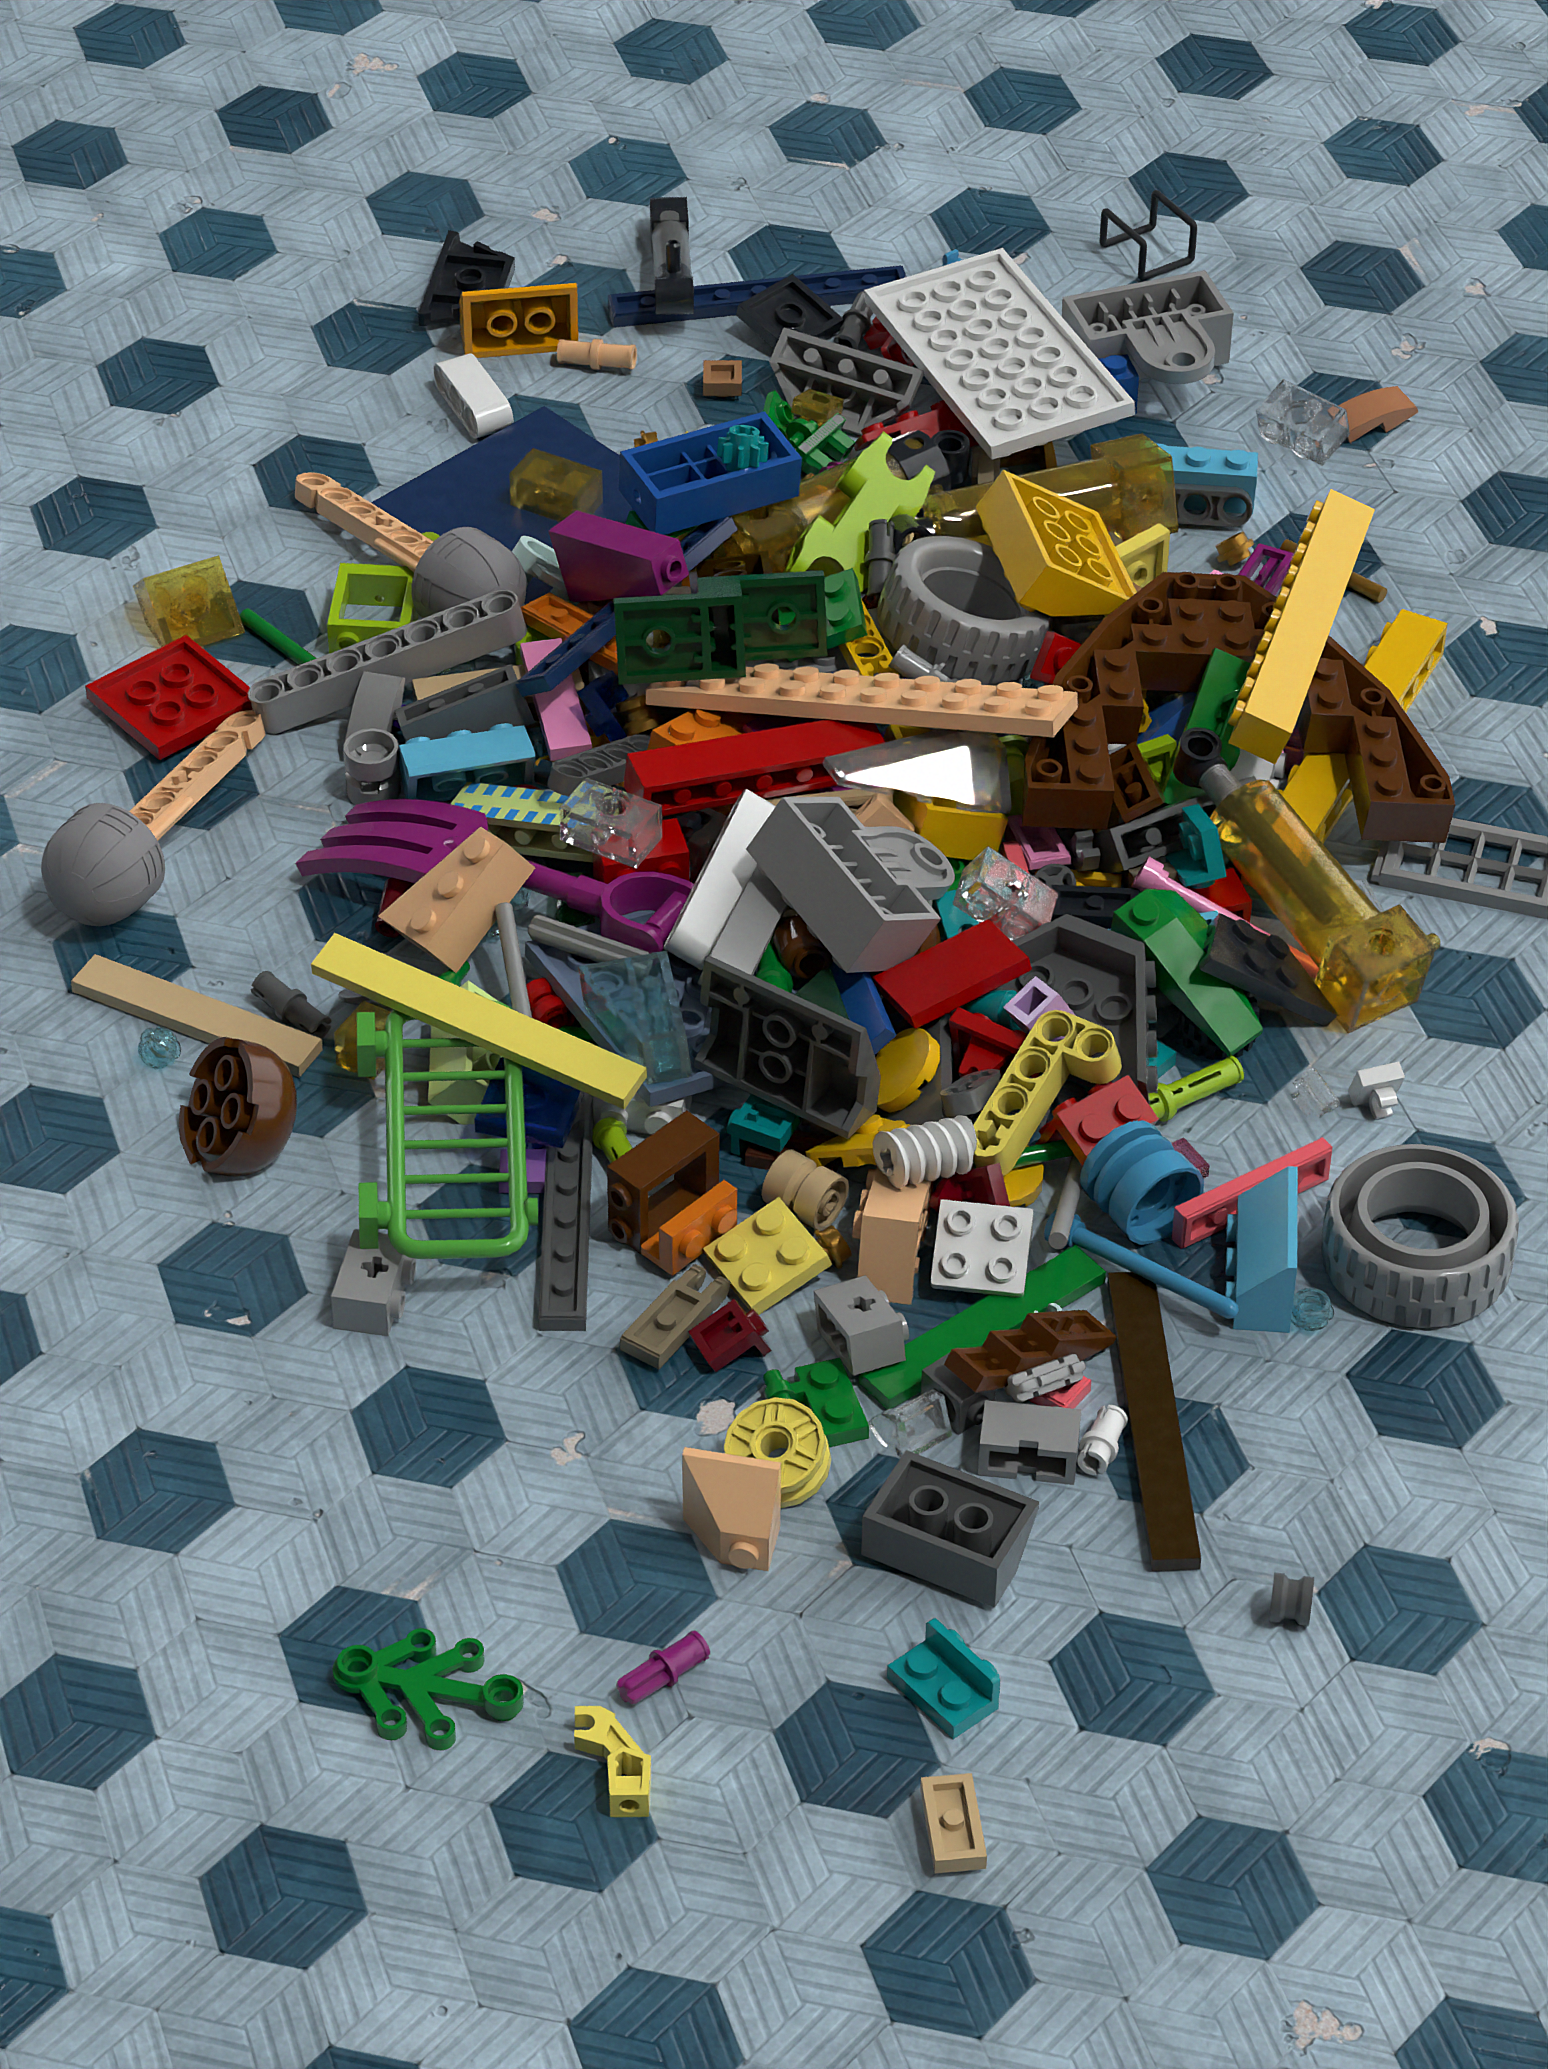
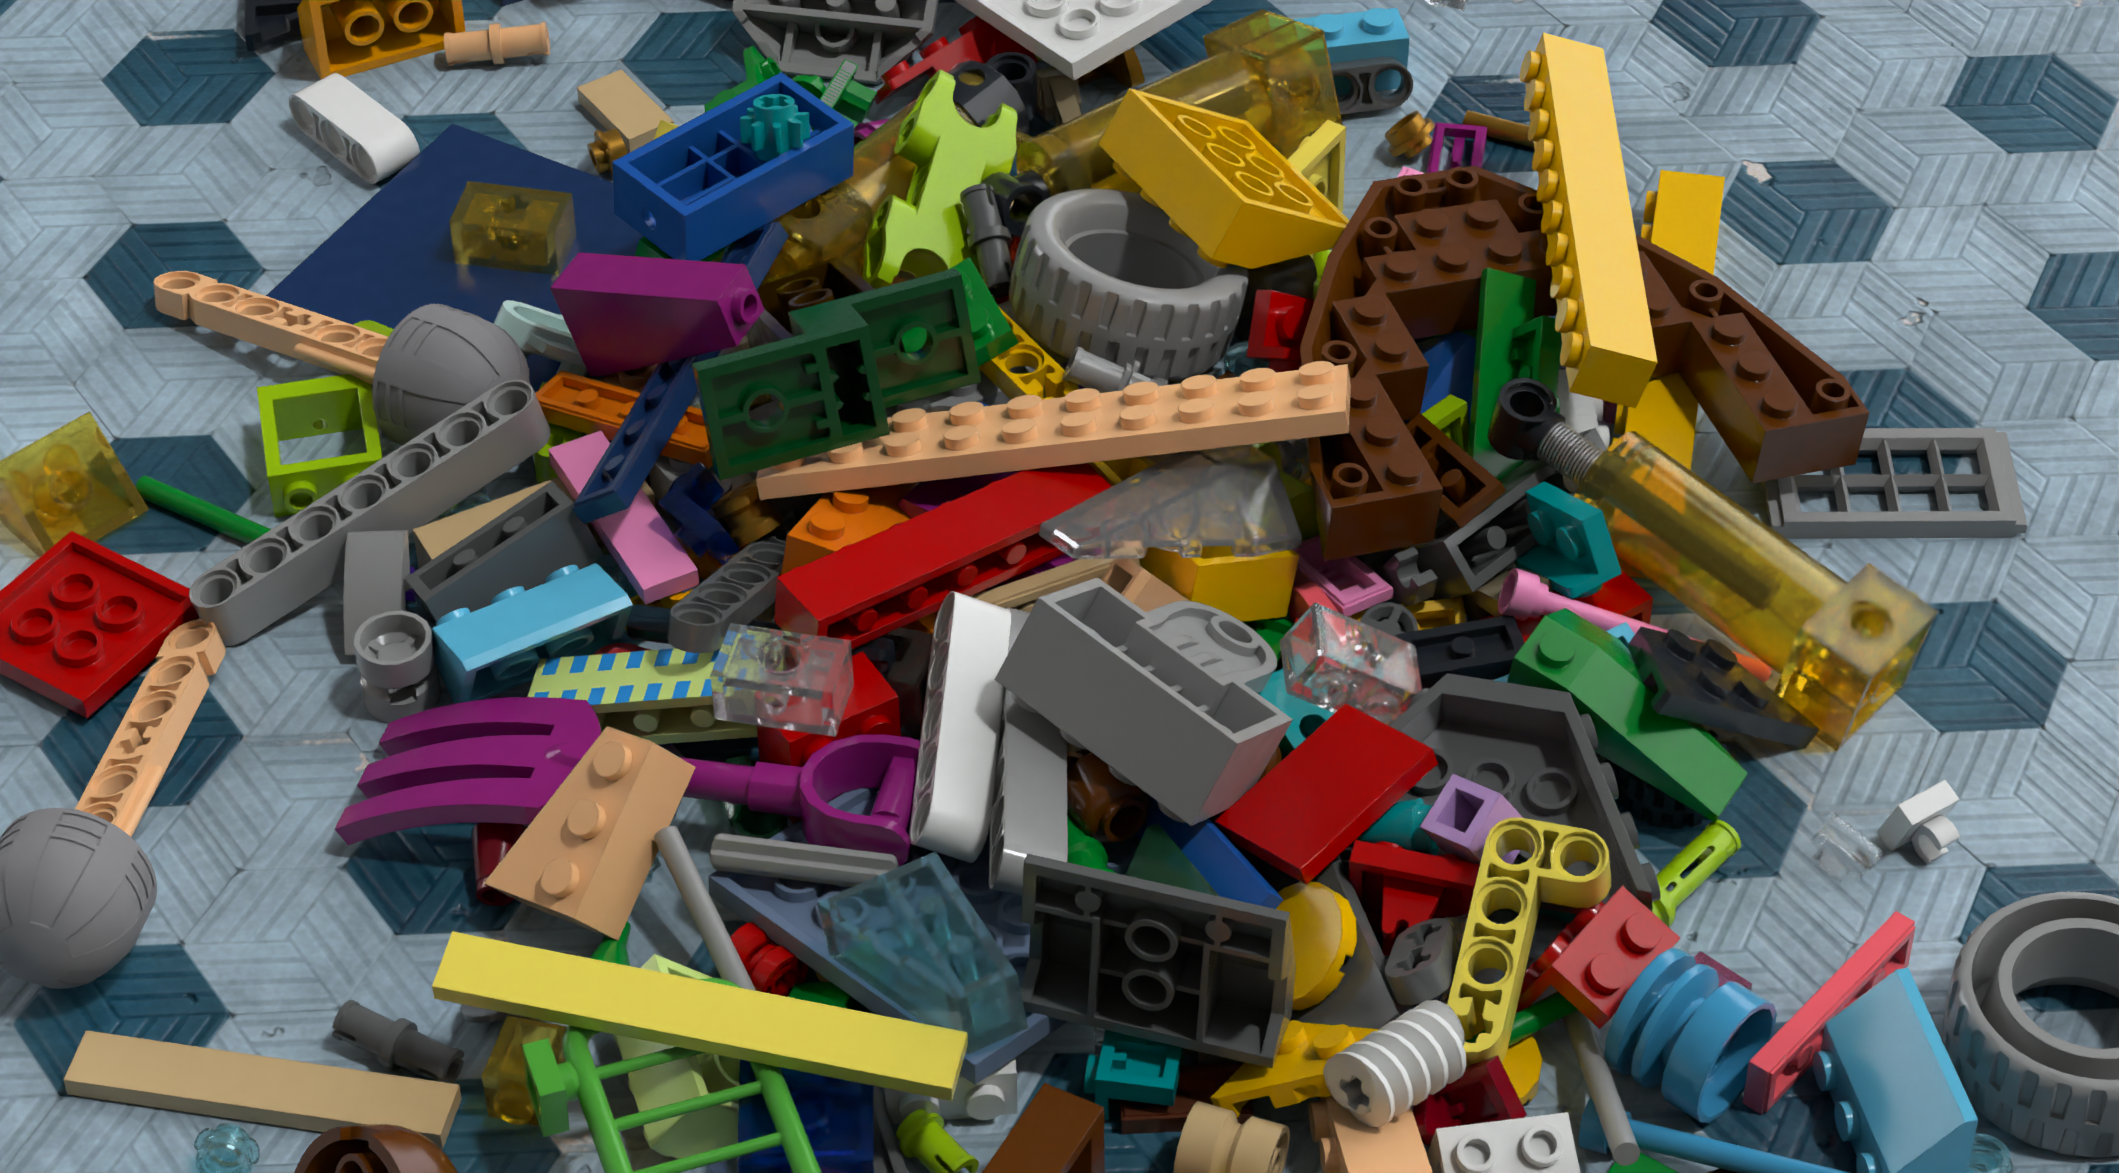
camera: 15 degrees left, 0 degrees up
medium nougat plate [703,360,742,397] -> none
clear yellow tile [791,389,844,429] -> none
none -> tan tile [577,69,674,153]

